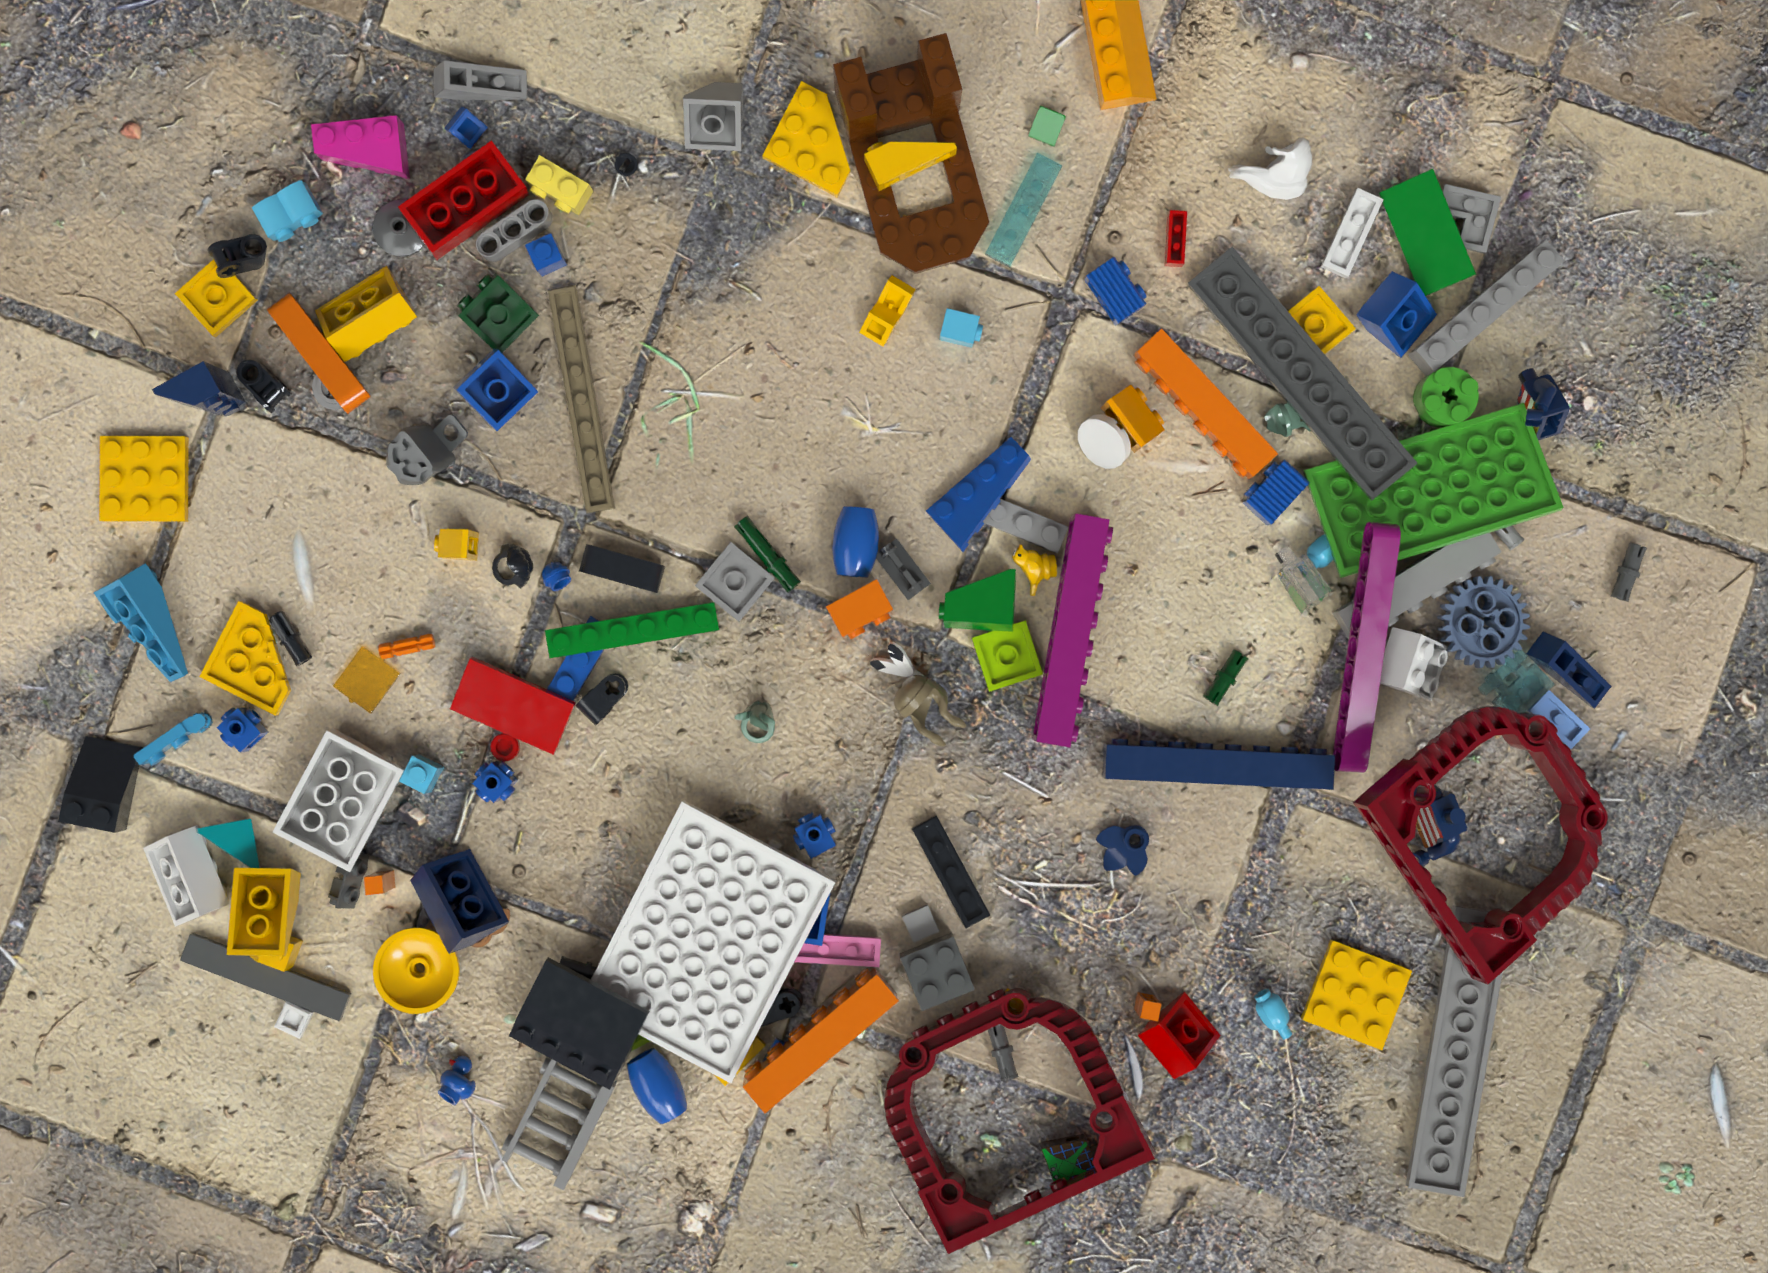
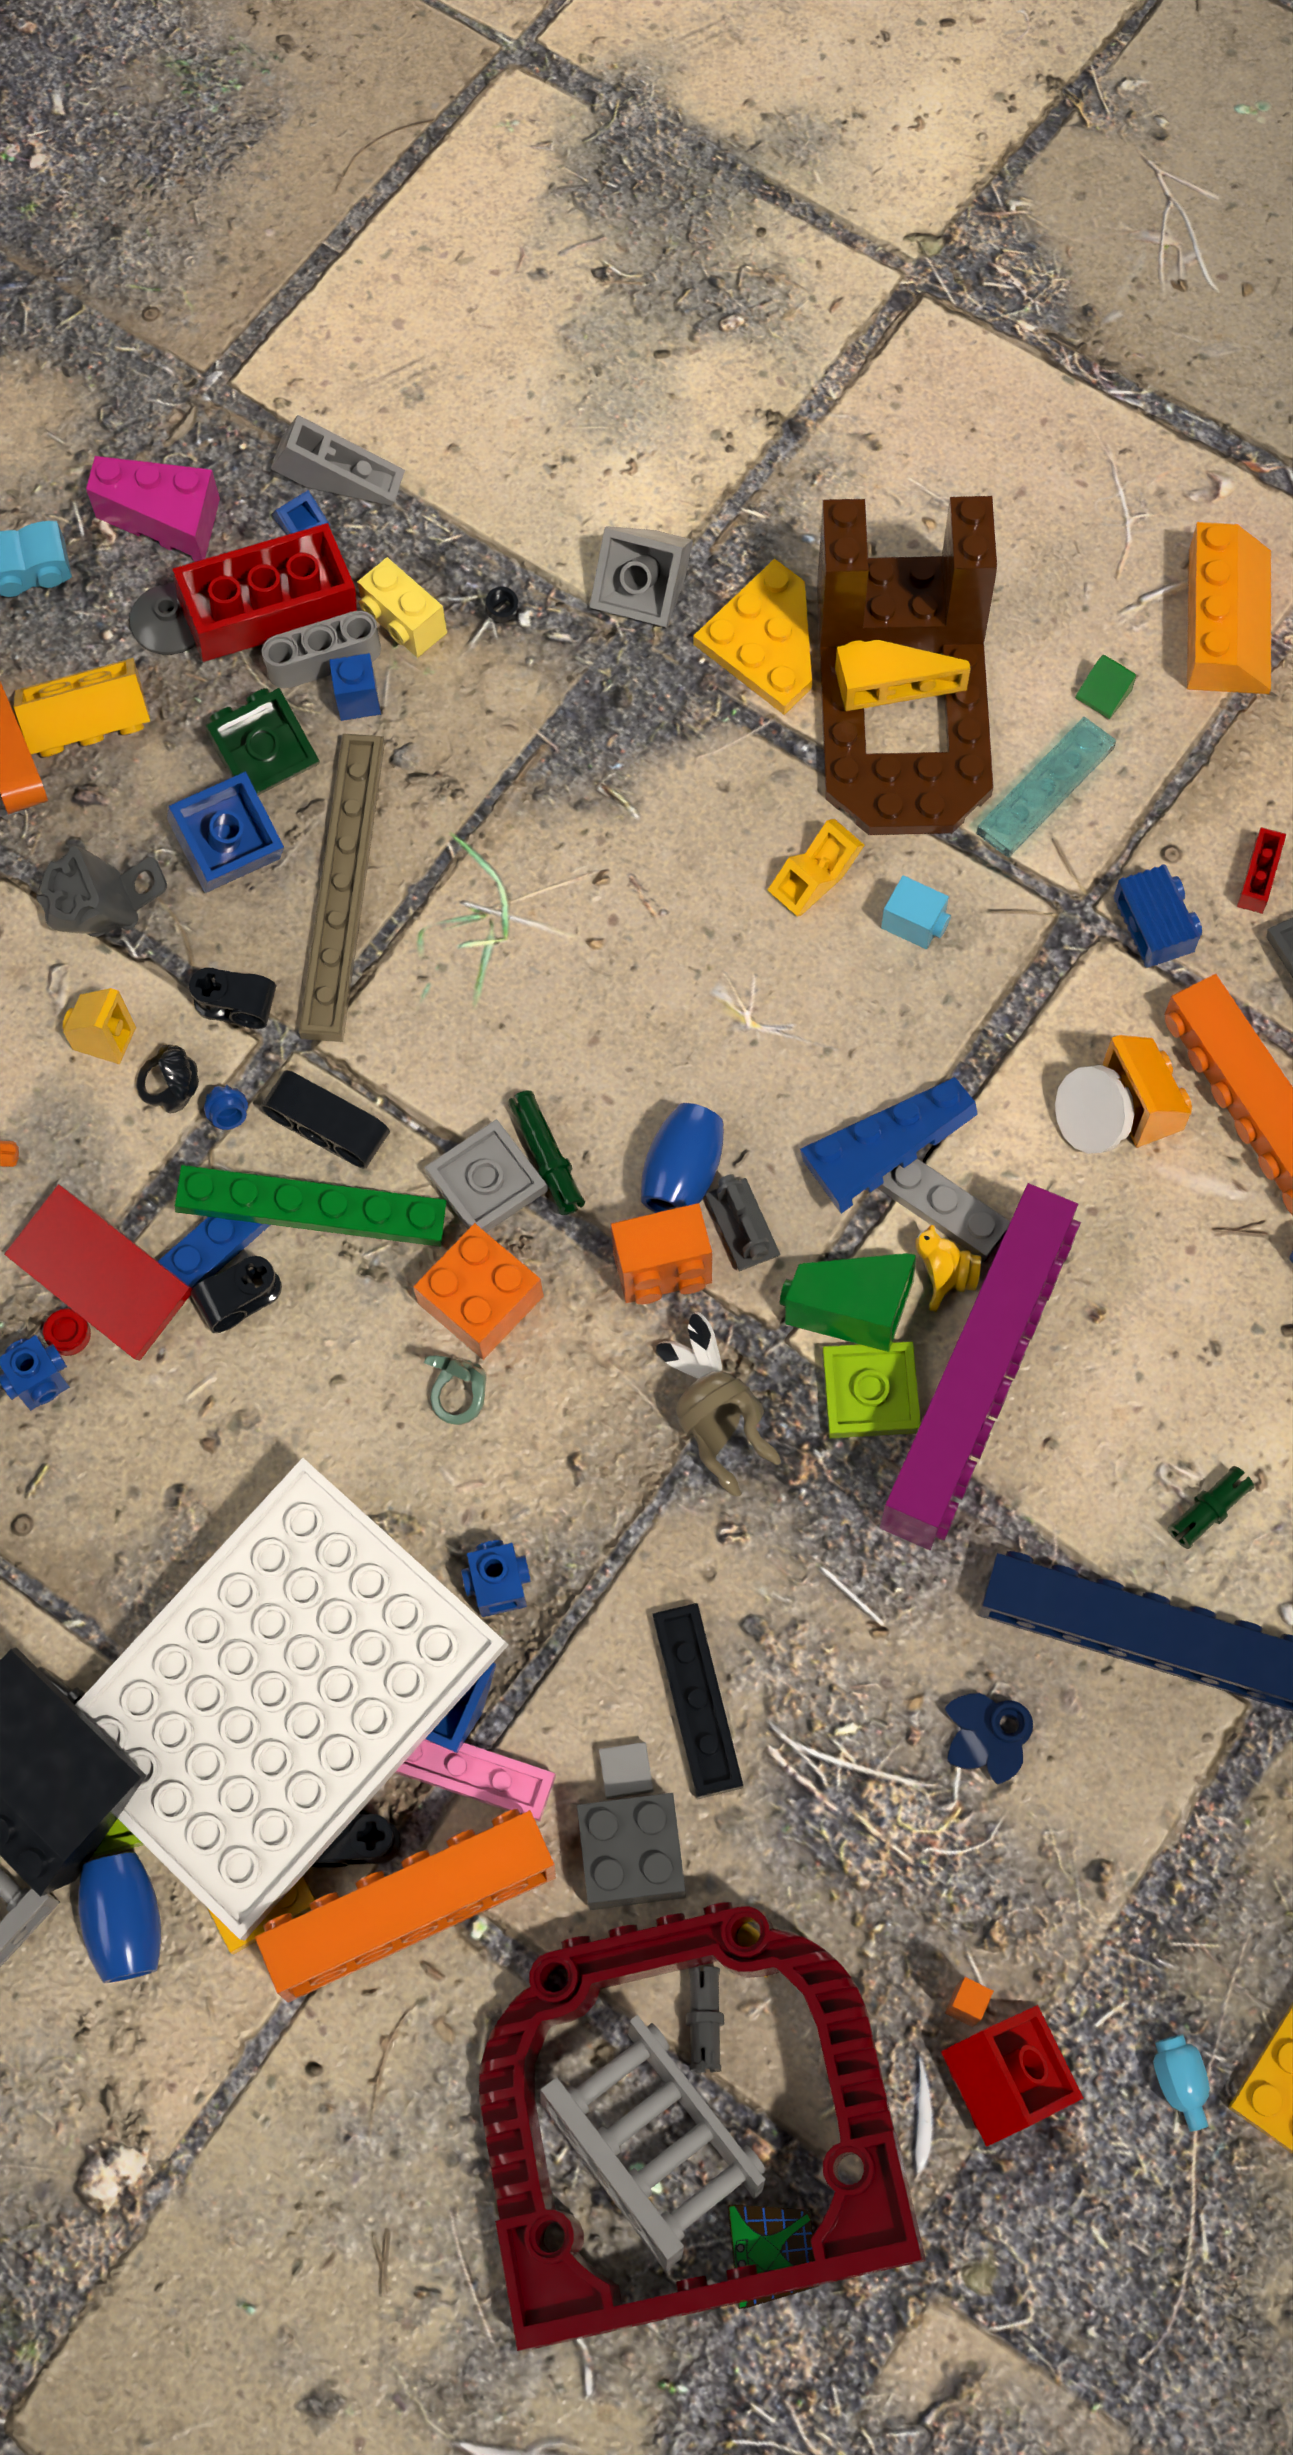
camera: 20 degrees right, 20 degrees down
none -> black piece [189,968,277,1029]
none -> orange brick [413,1223,544,1360]
none -> light grey fence [540,2015,766,2271]

